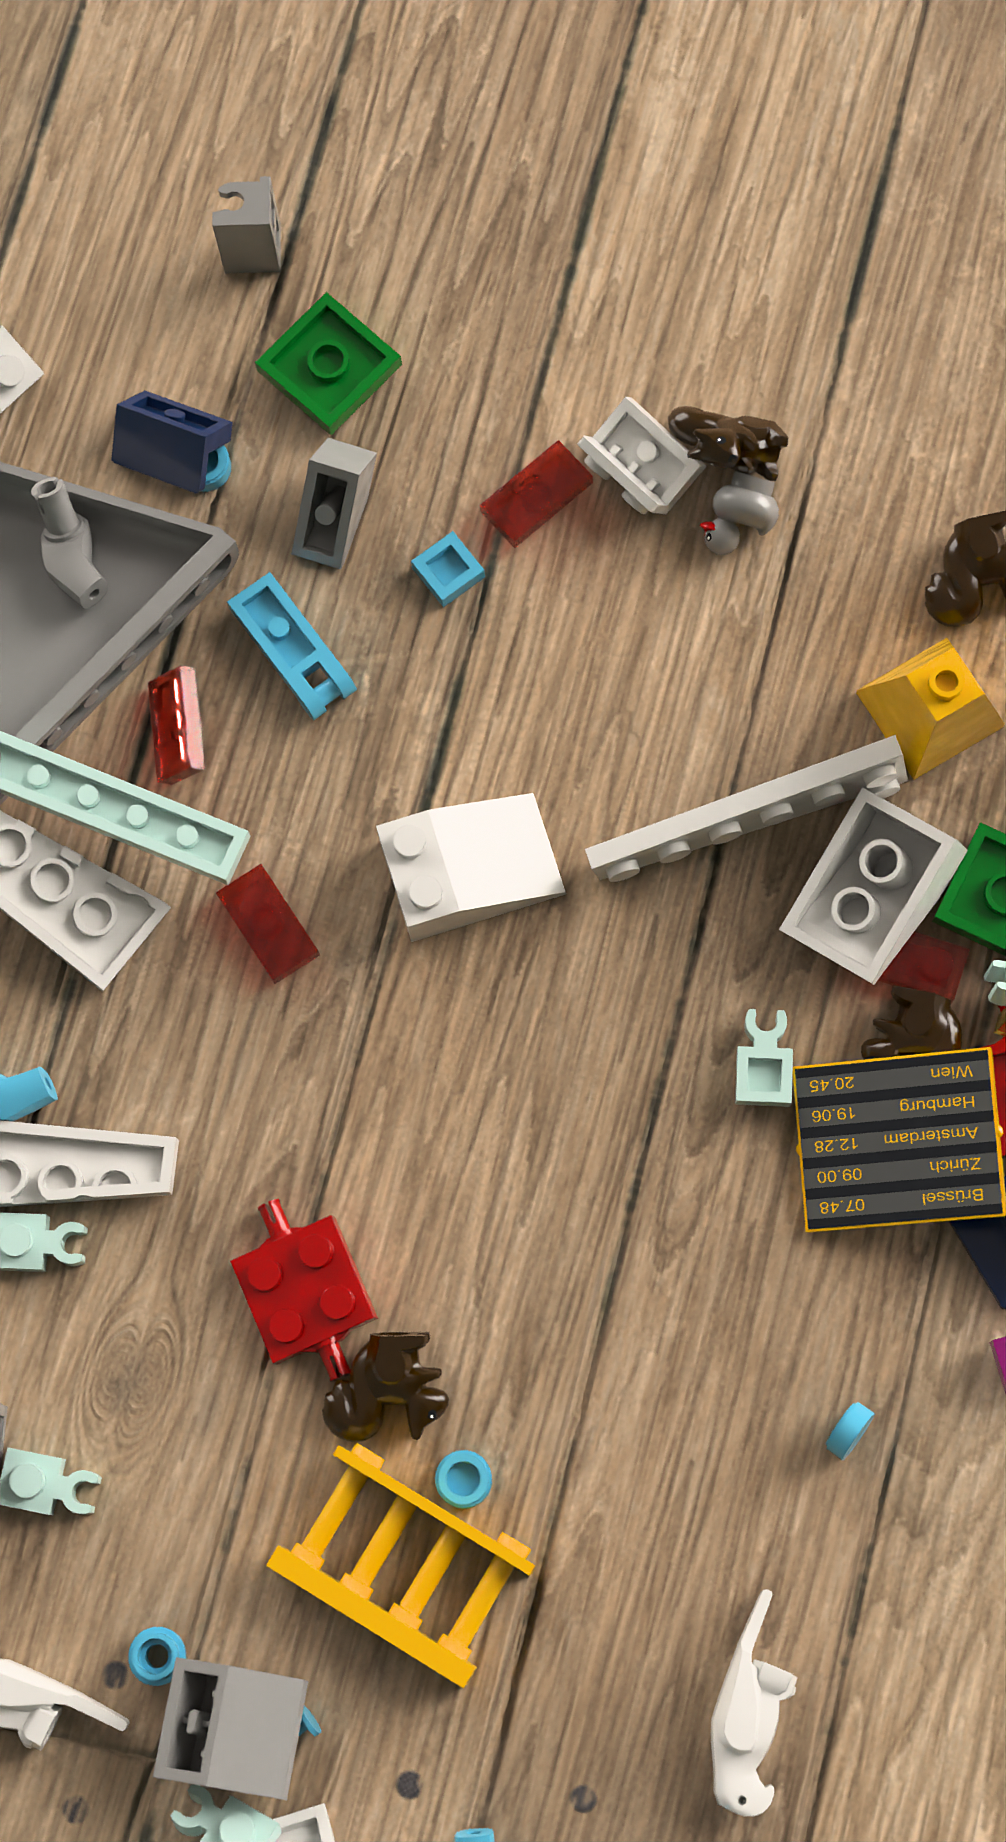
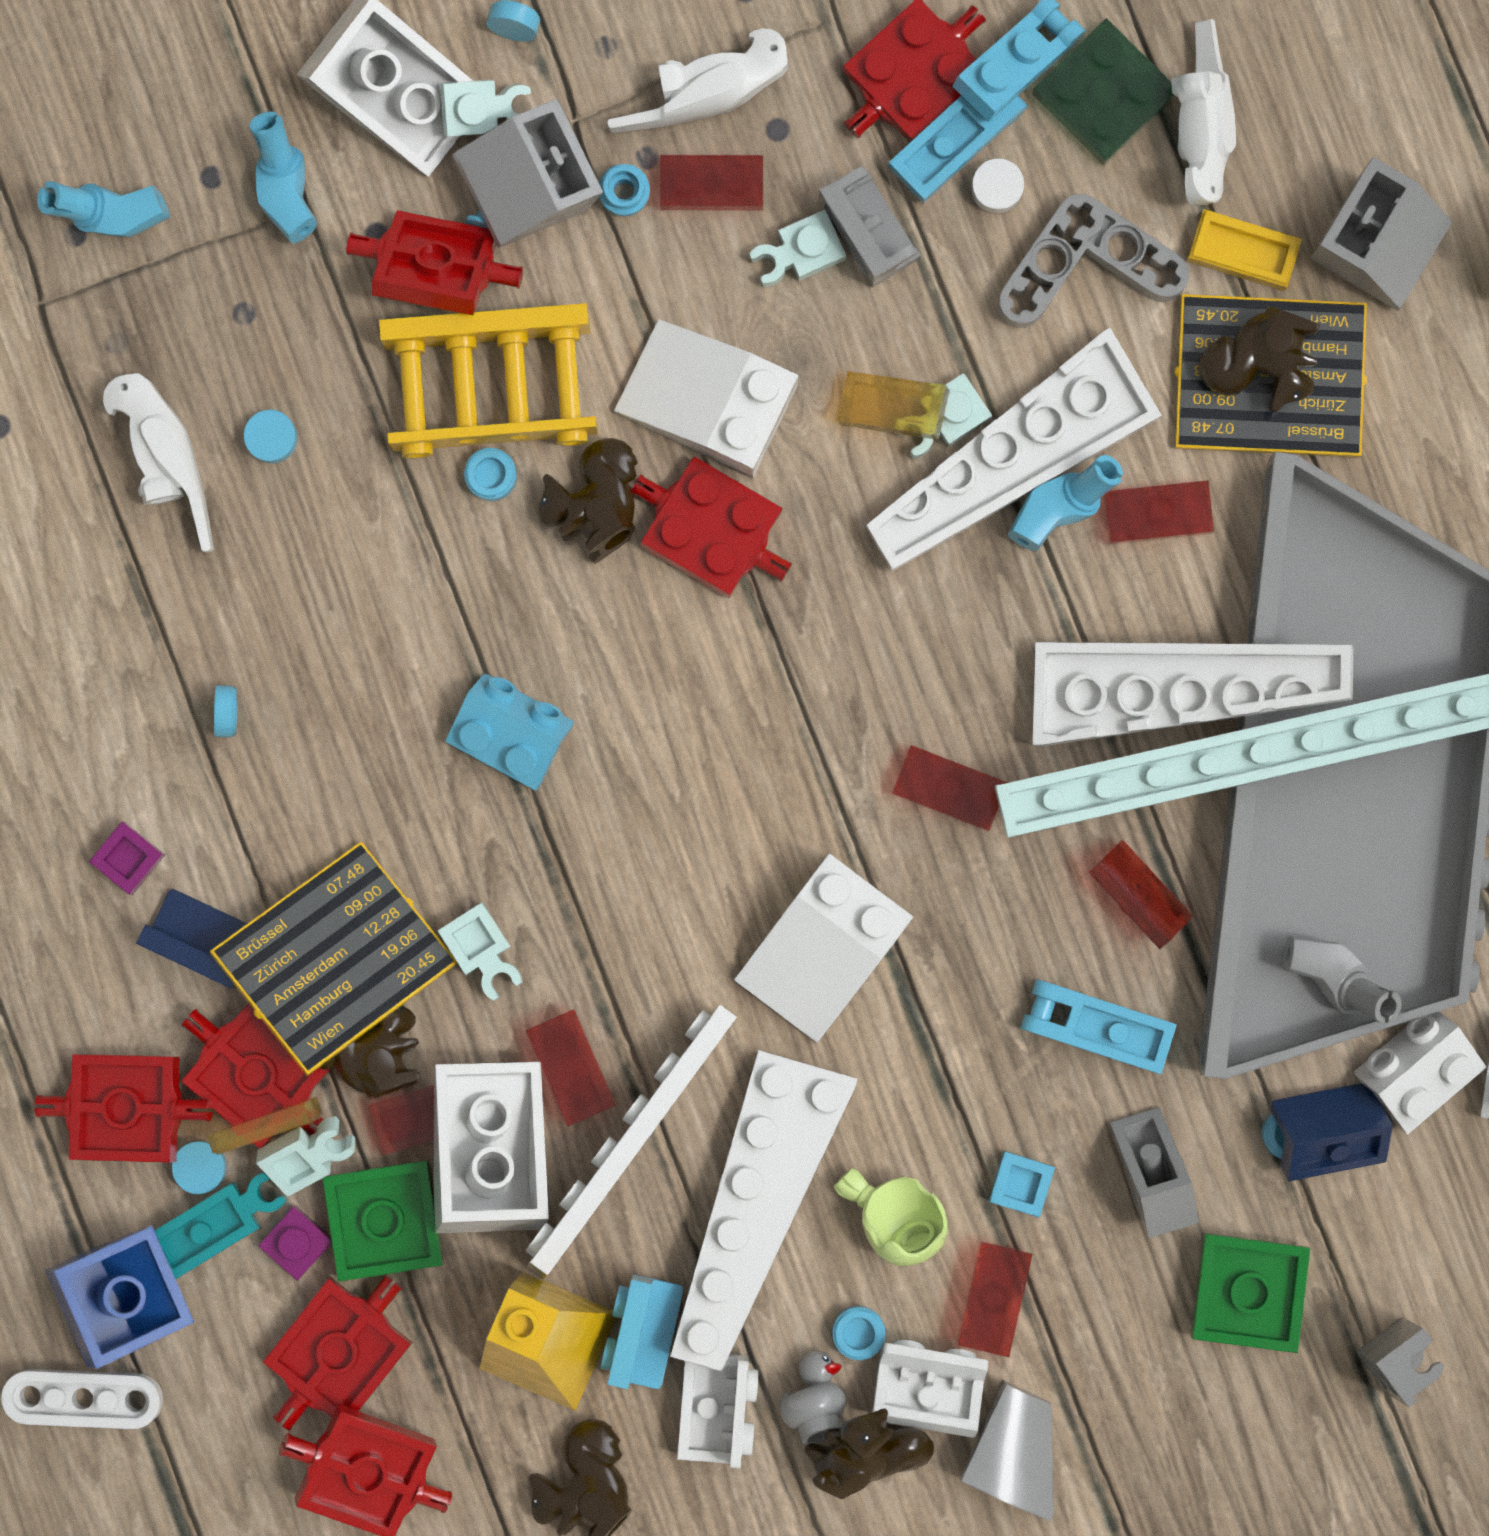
camera: 140 degrees right, 10 degrees up
none -> medium azure tile [244,410,298,464]
none -> red plate [346,210,524,316]
none -> medium azure bracket [445,674,574,791]
none -> clear red plate [526,1009,617,1126]
none -> medium azure bracket [600,1274,684,1389]
none -> white slope [614,319,798,478]
none -> clear red plate [660,155,763,211]
none -> white wing [670,1050,858,1371]
none -> white bracket [677,1354,759,1468]
none -> medium azure tile [832,1305,885,1360]
none -> yellowish green hair [833,1168,948,1266]
none -> clear yellow tile [836,371,950,440]
none -> light grey slope [960,1380,1054,1521]
none -> white bracket [1354,1012,1486,1135]

